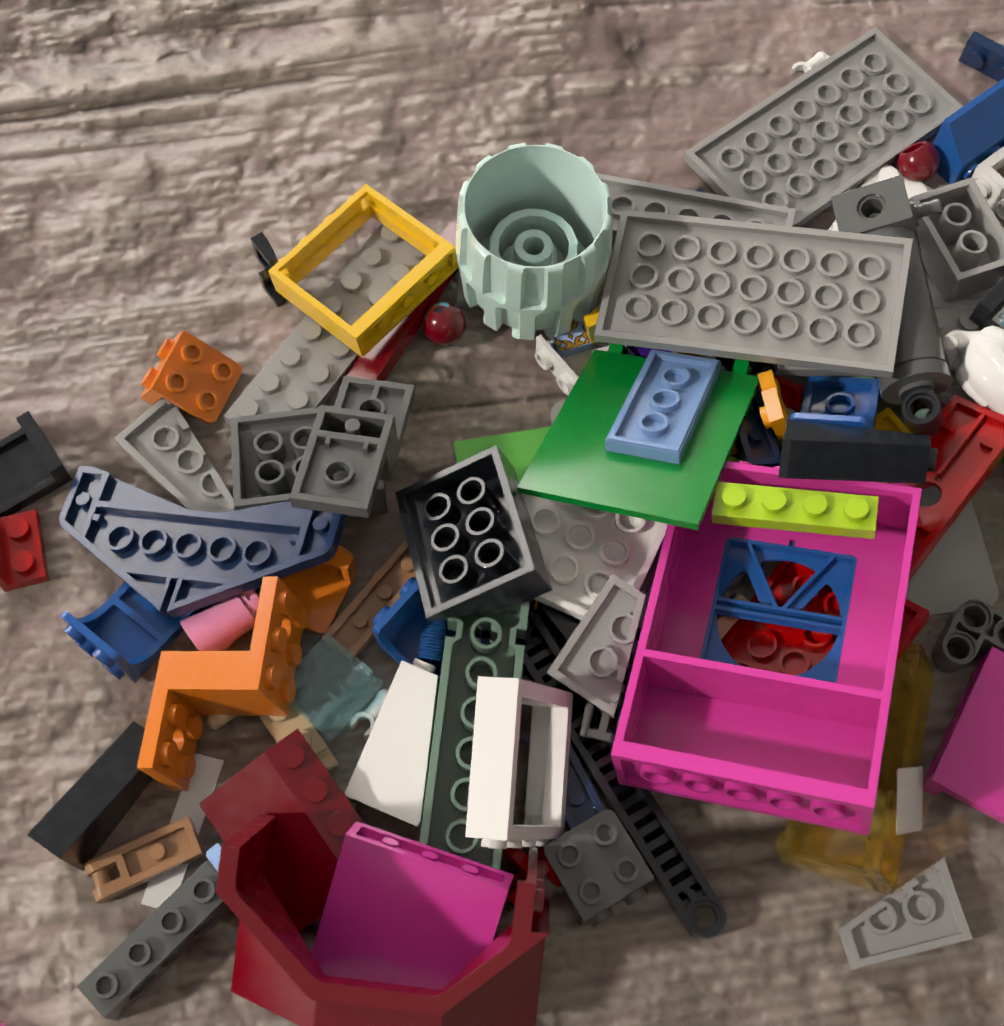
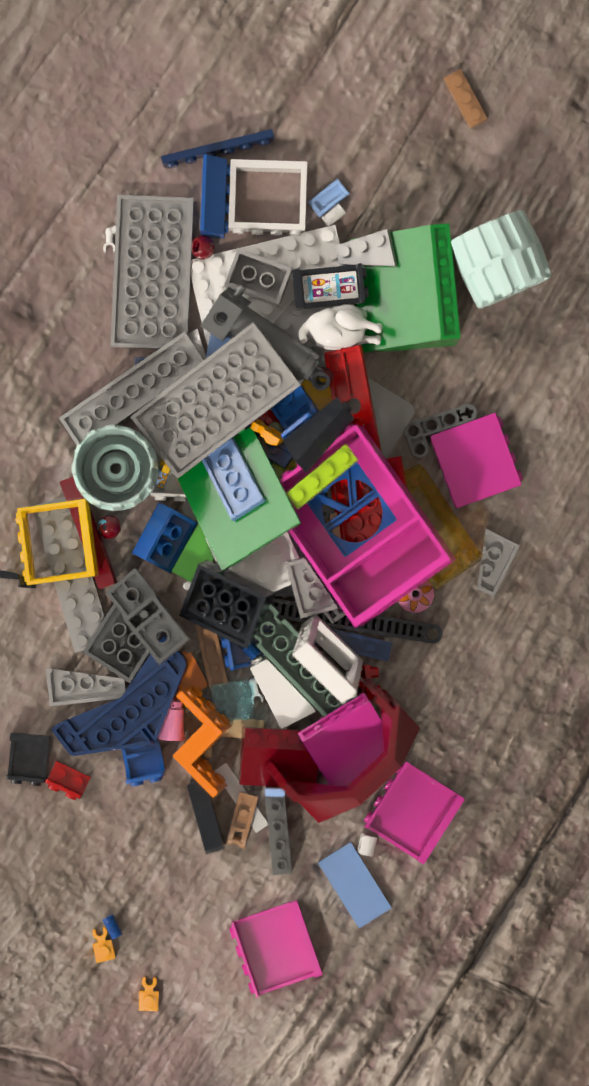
camera: 45 degrees left, 20 degrees up
orange bracket [140,330,242,424] -> none
dark grey bracket [544,809,655,927] -> none
white sticker [896,766,923,835] -> none
none -> blue slope [132,503,197,574]
none -> bright pink dish [398,580,434,613]

